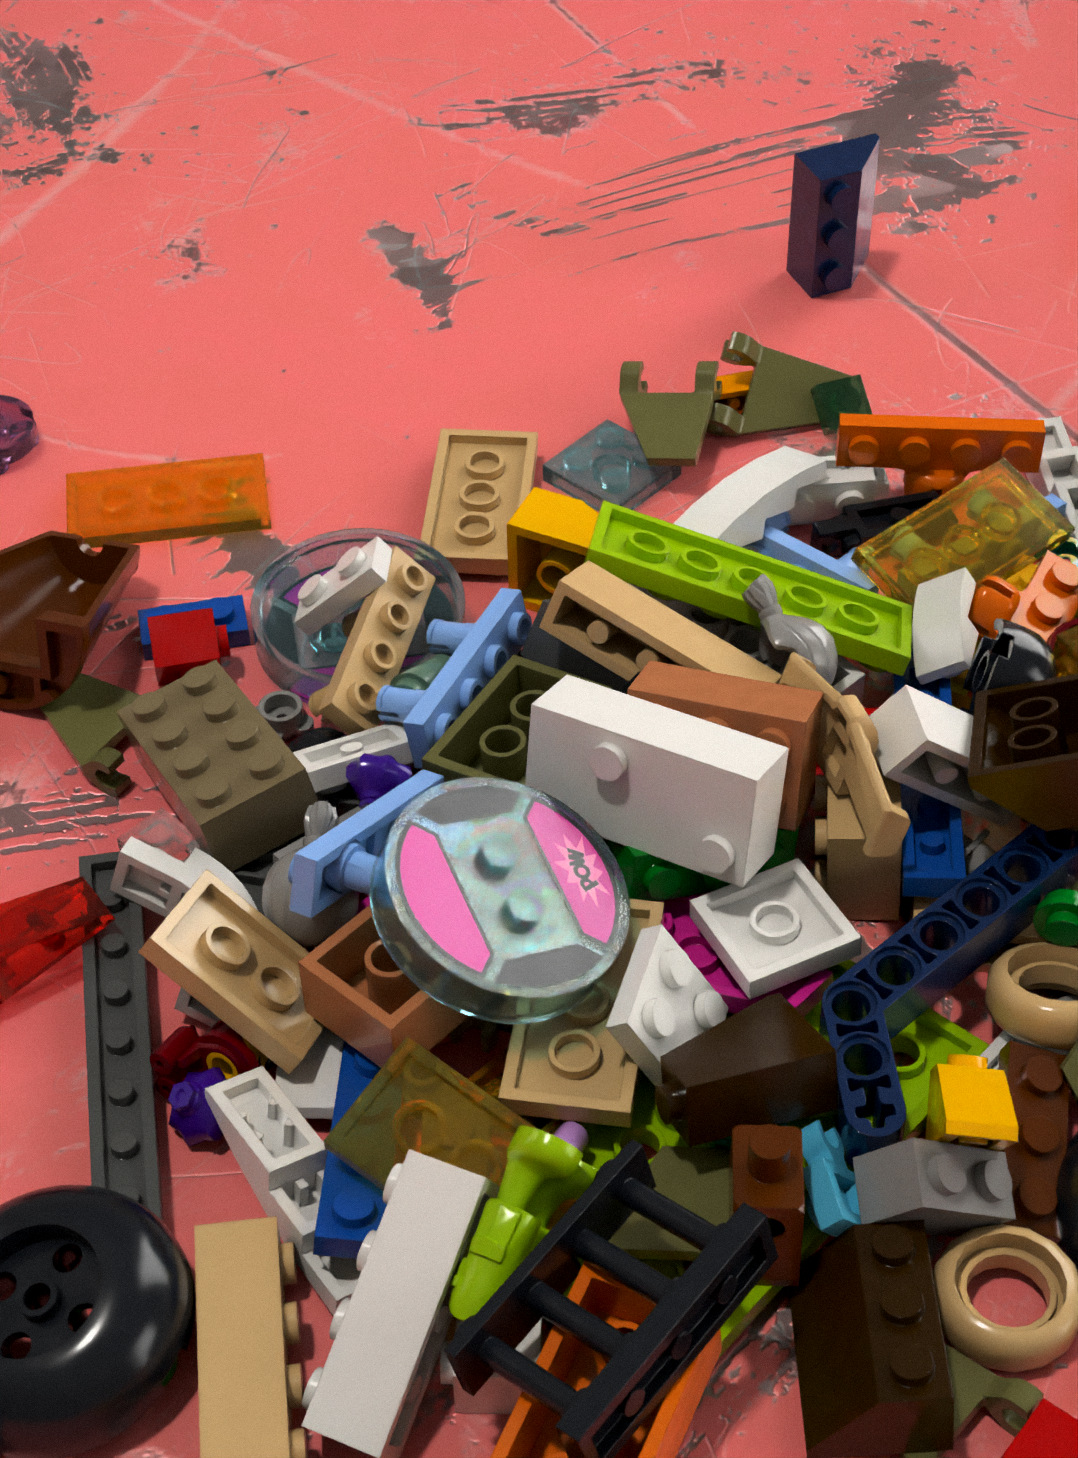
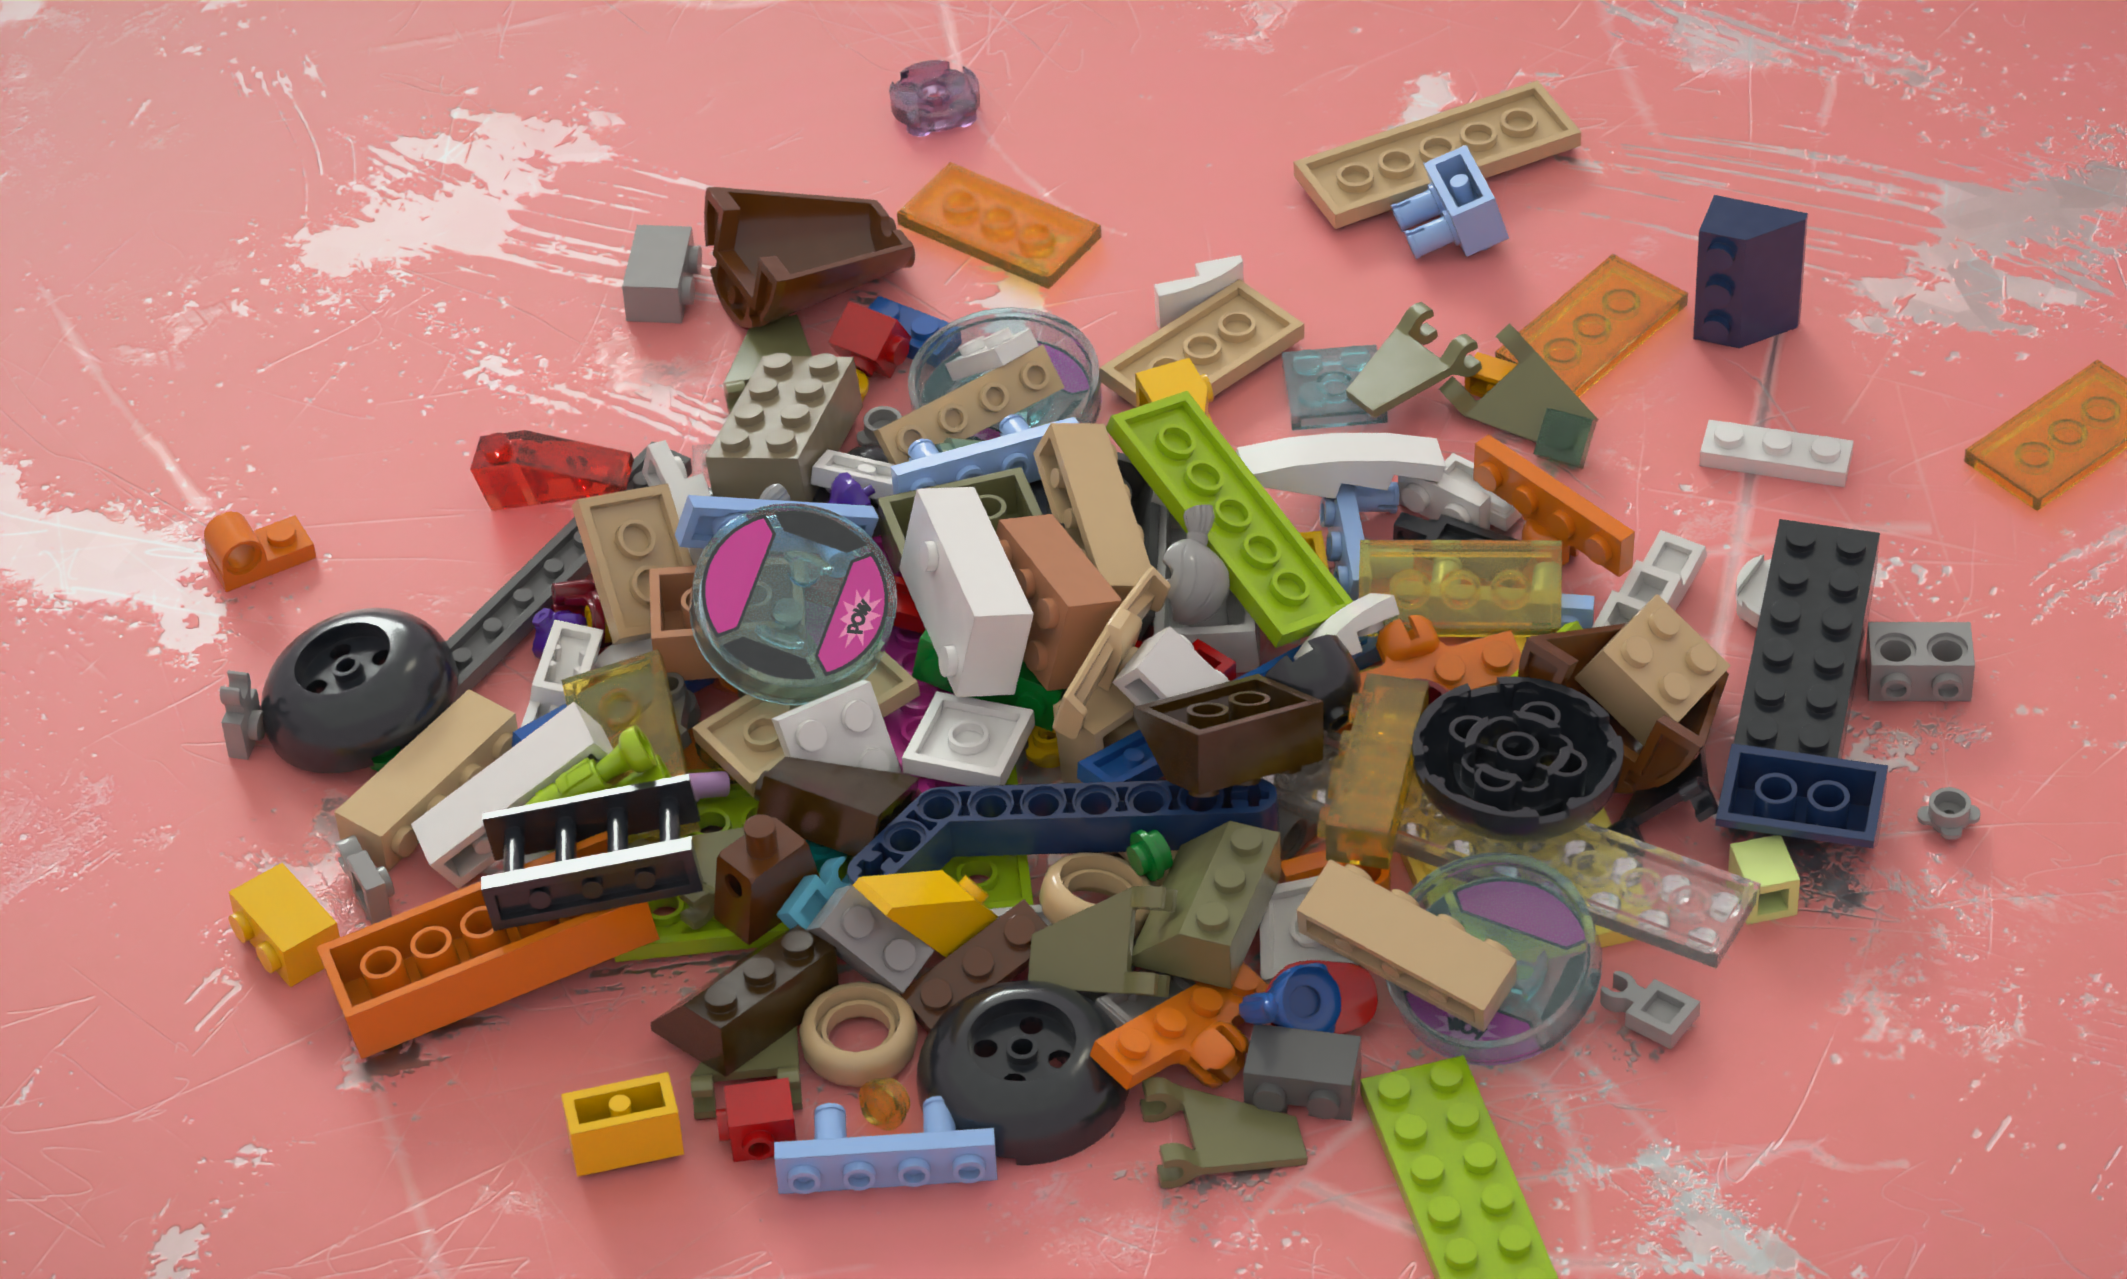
camera: 45 degrees right, 0 degrees up
none -> white slope [1154,255,1244,330]
none -> tan plate [1294,80,1581,229]
none -> light blue brick [1390,145,1509,259]
none -> clear yellow tile [1495,254,1688,398]
none -> white plate [1699,420,1854,488]

